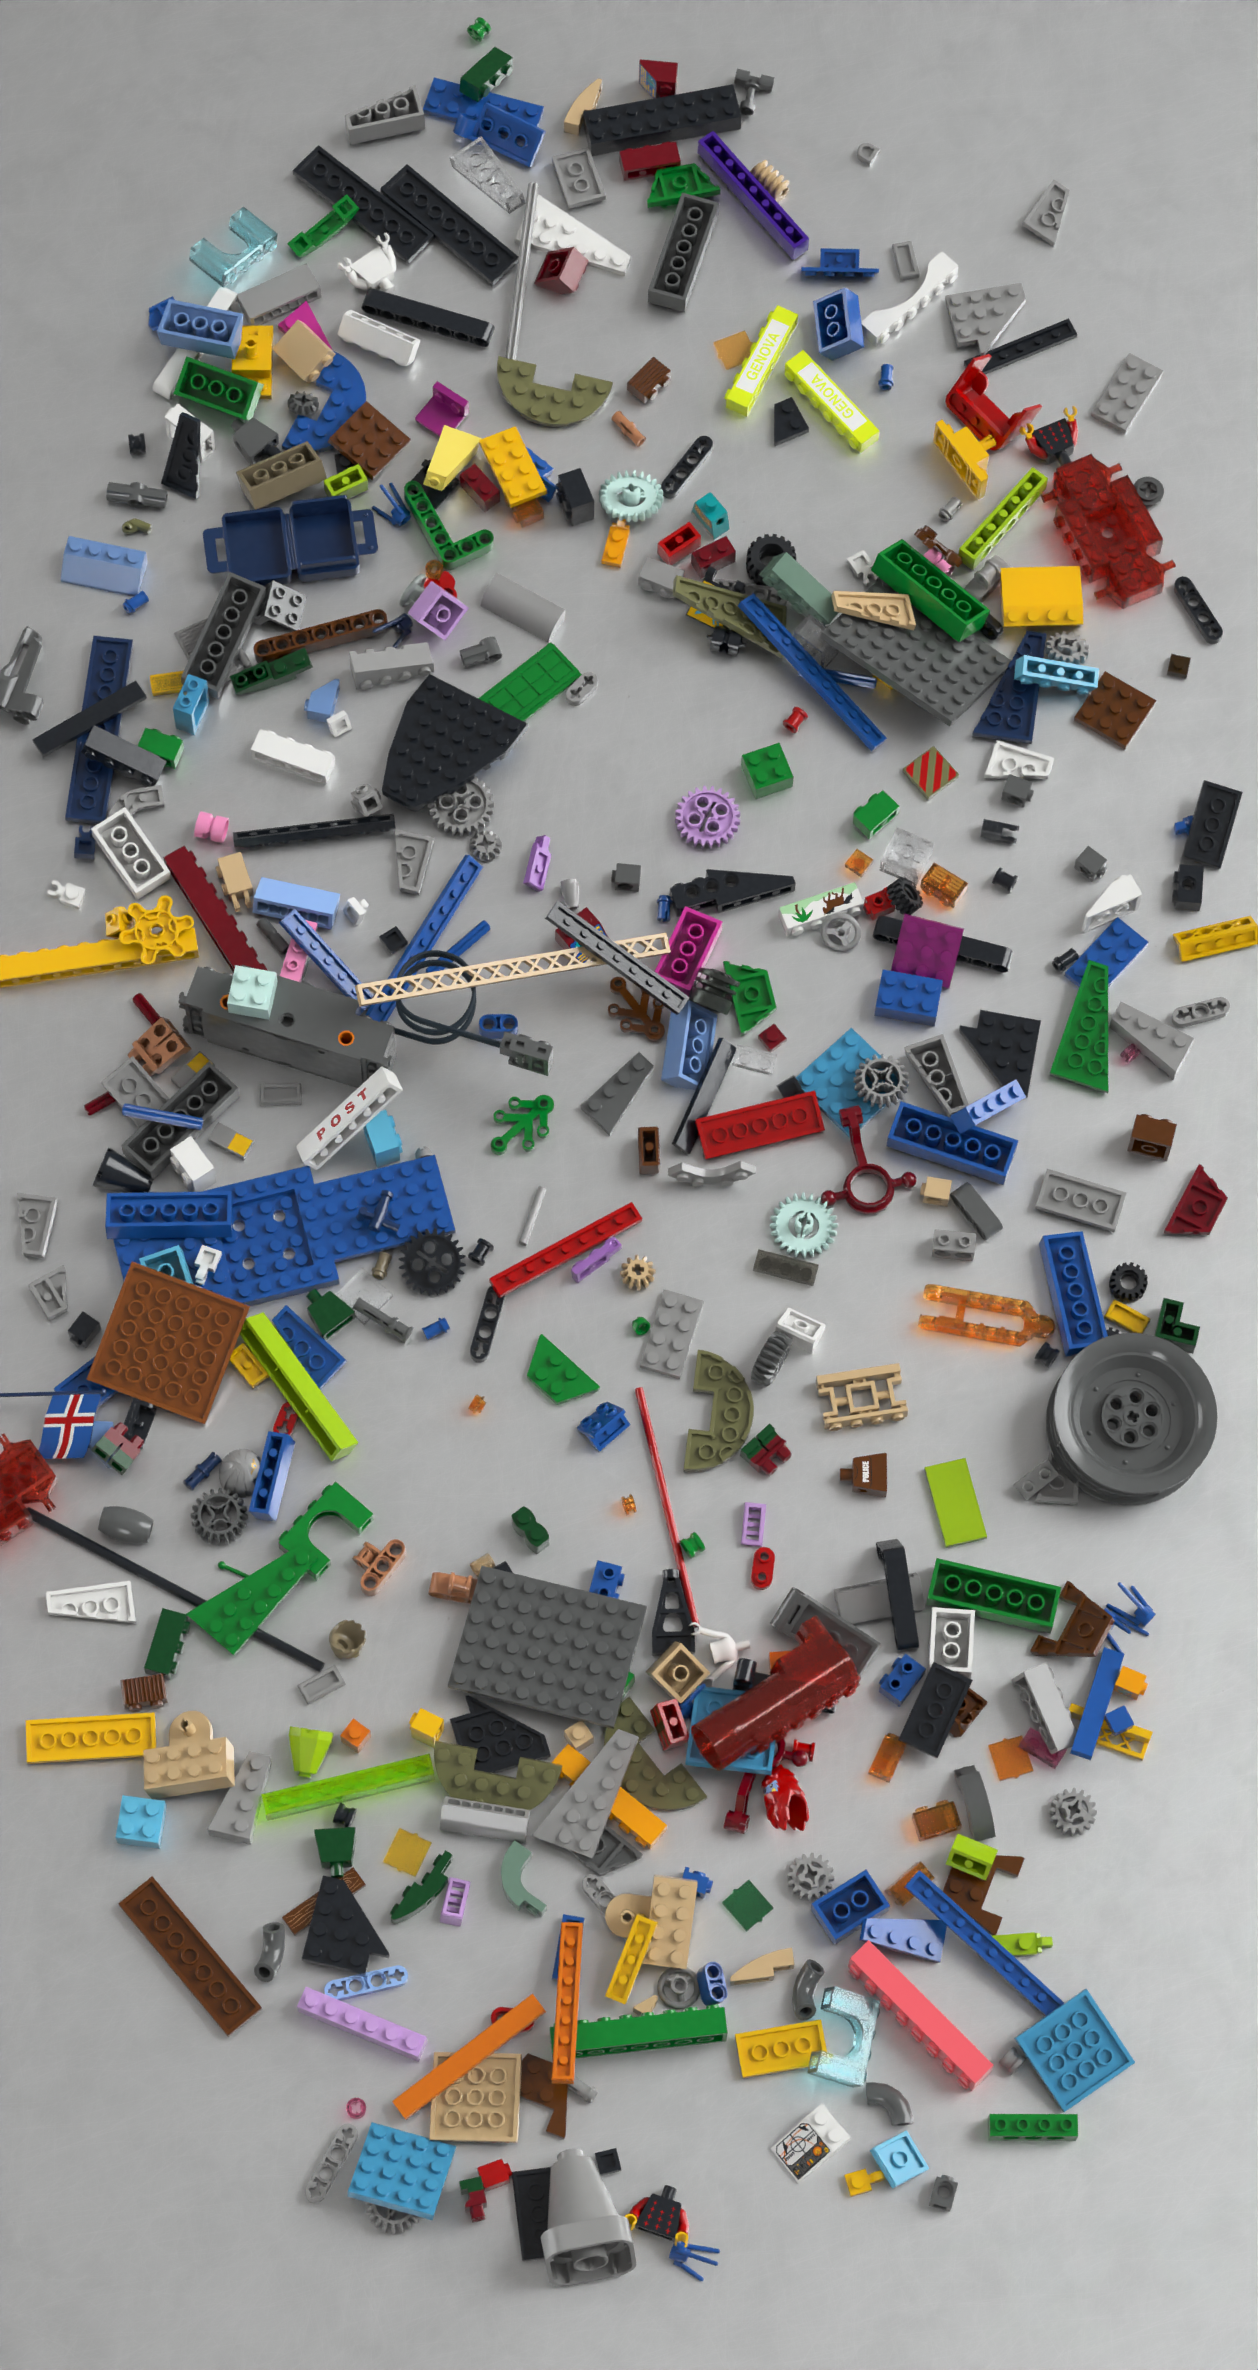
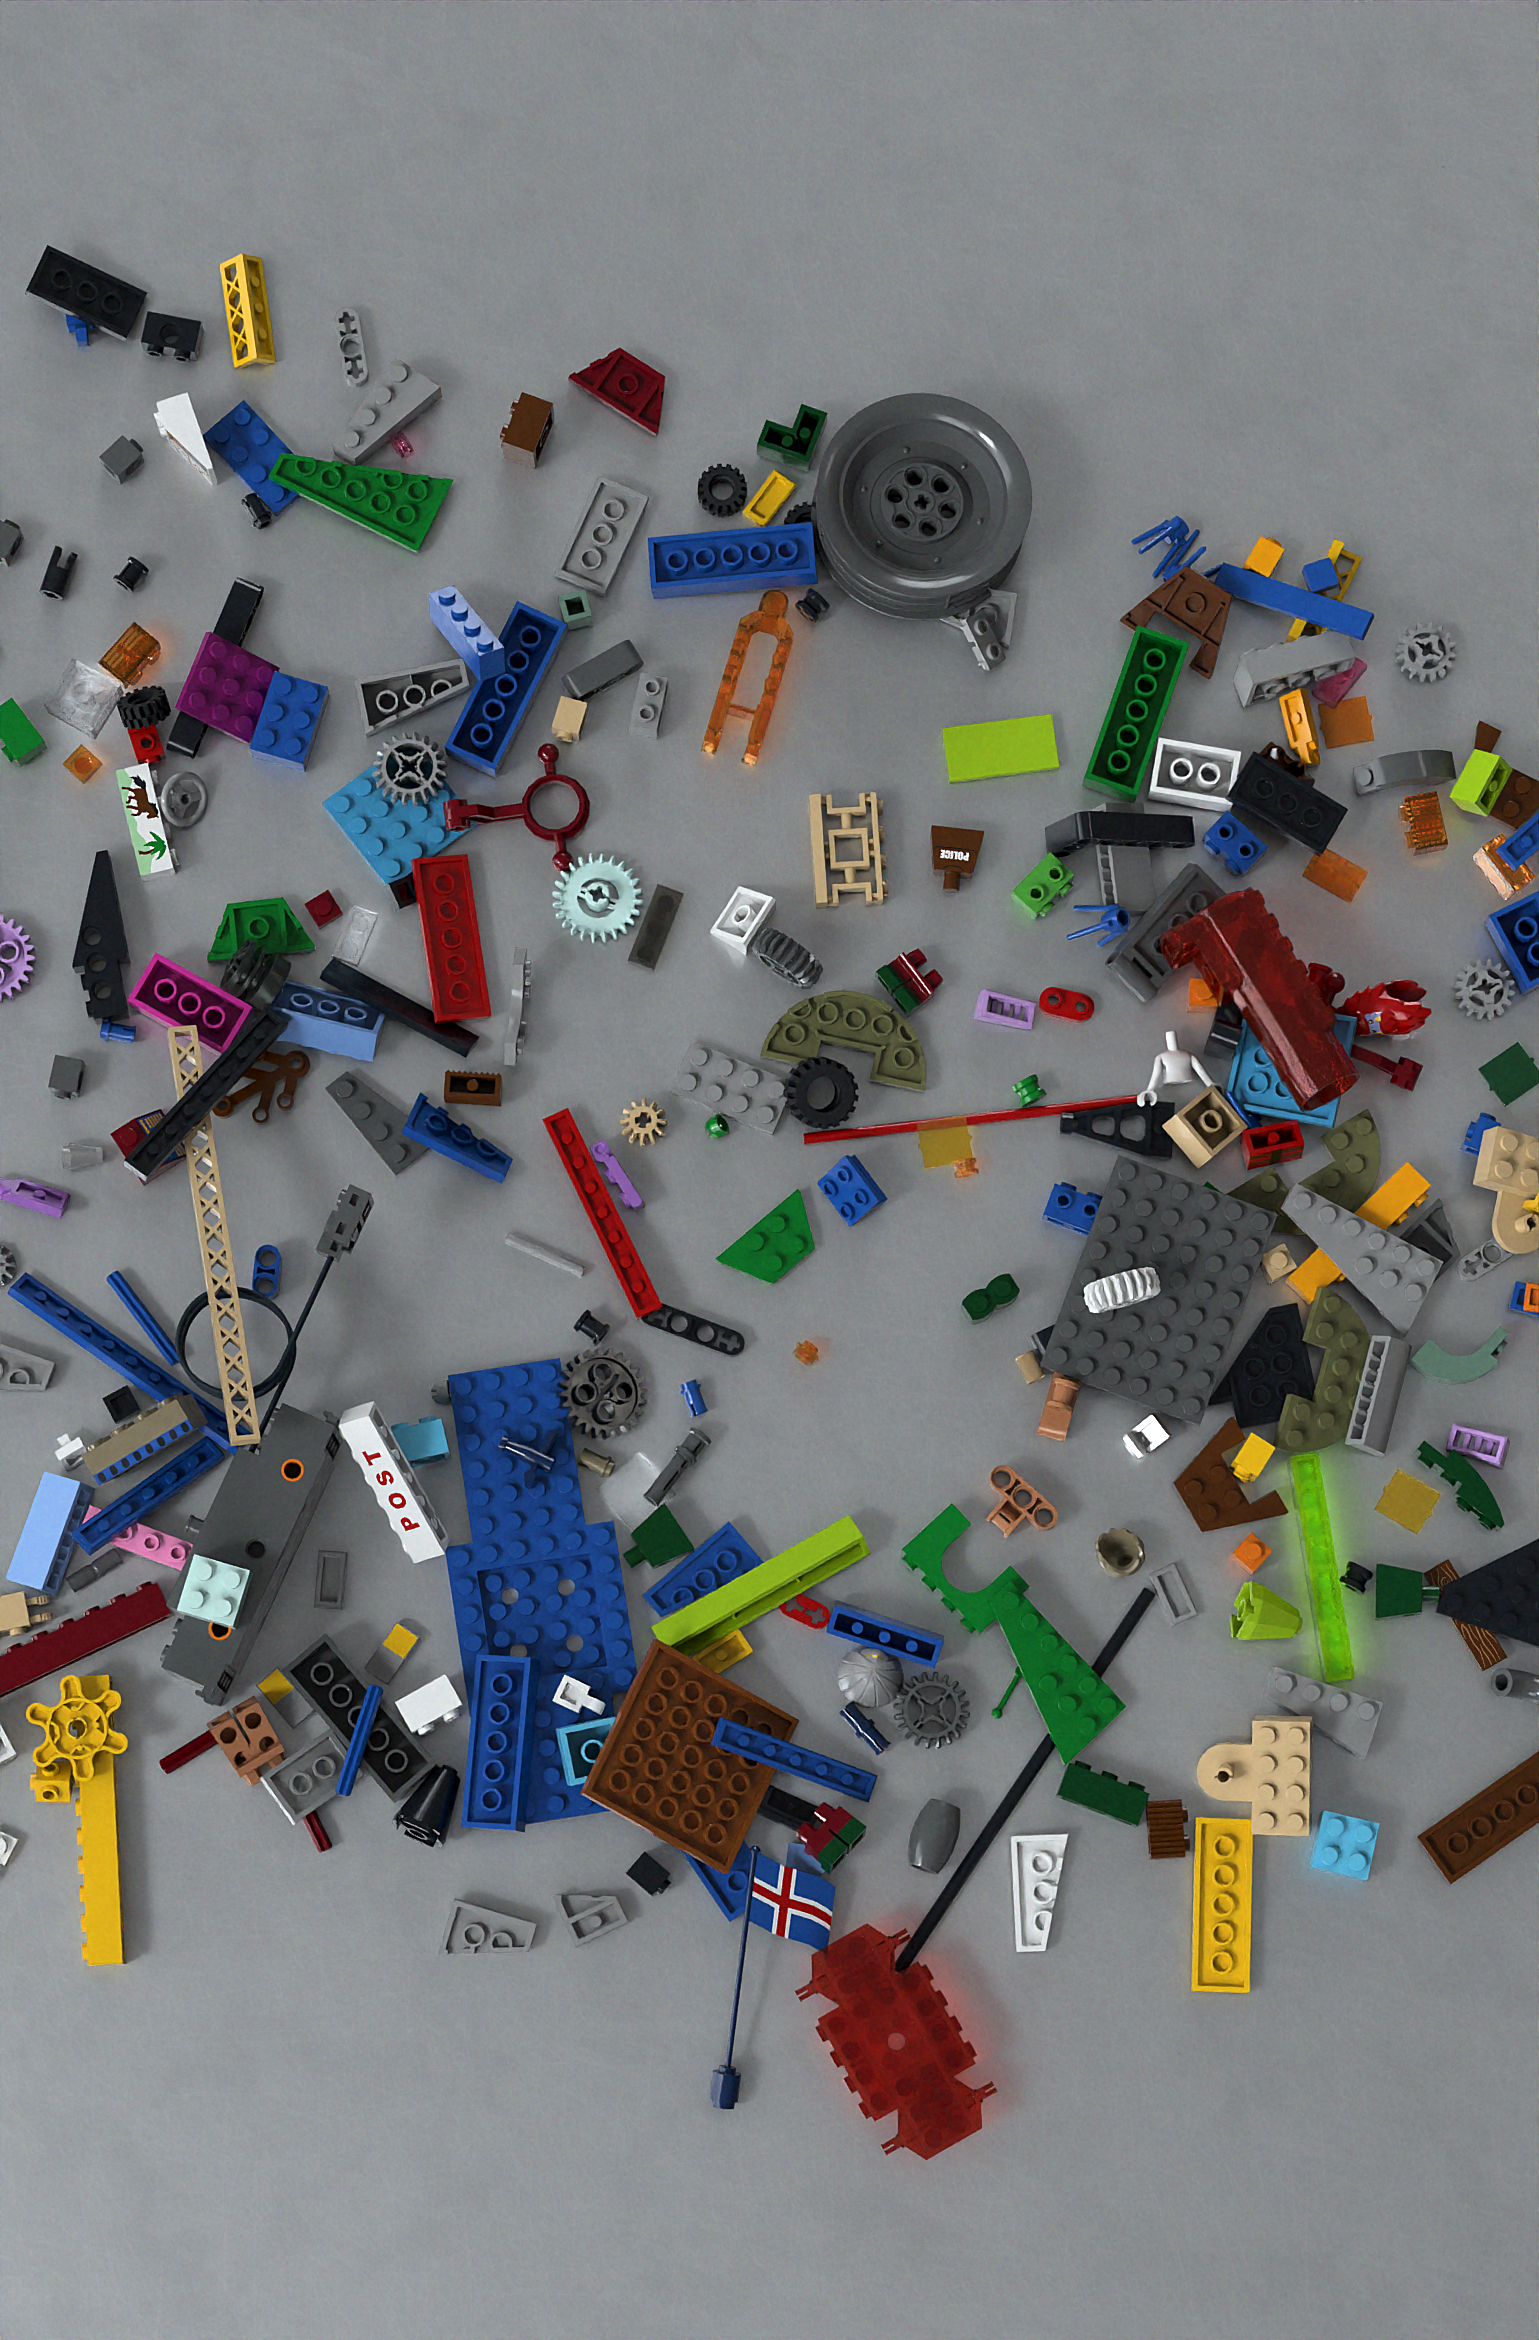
camera: 85 degrees left, 10 degrees up
green plant [491,1095,554,1155] -> none
black wing [959,1010,1041,1098] -> none
none -> dark tan brick [82,1393,208,1486]
none -> blue wing [401,1092,513,1184]
none -> sand green brick [558,590,593,631]
none -> blue tile [710,1717,878,1803]
none -> black tyre [783,1056,859,1129]
none -> clear yellow piece [917,1114,973,1169]
none -> bright green brick [1011,852,1074,920]
none -> blue plant [1066,903,1130,947]
none -> white gear [1084,1267,1161,1313]
none -> white bracket [1123,1413,1172,1459]
none -> reddish brown wing [1172,1417,1289,1532]
none -> light orange hinge [1279,688,1320,767]

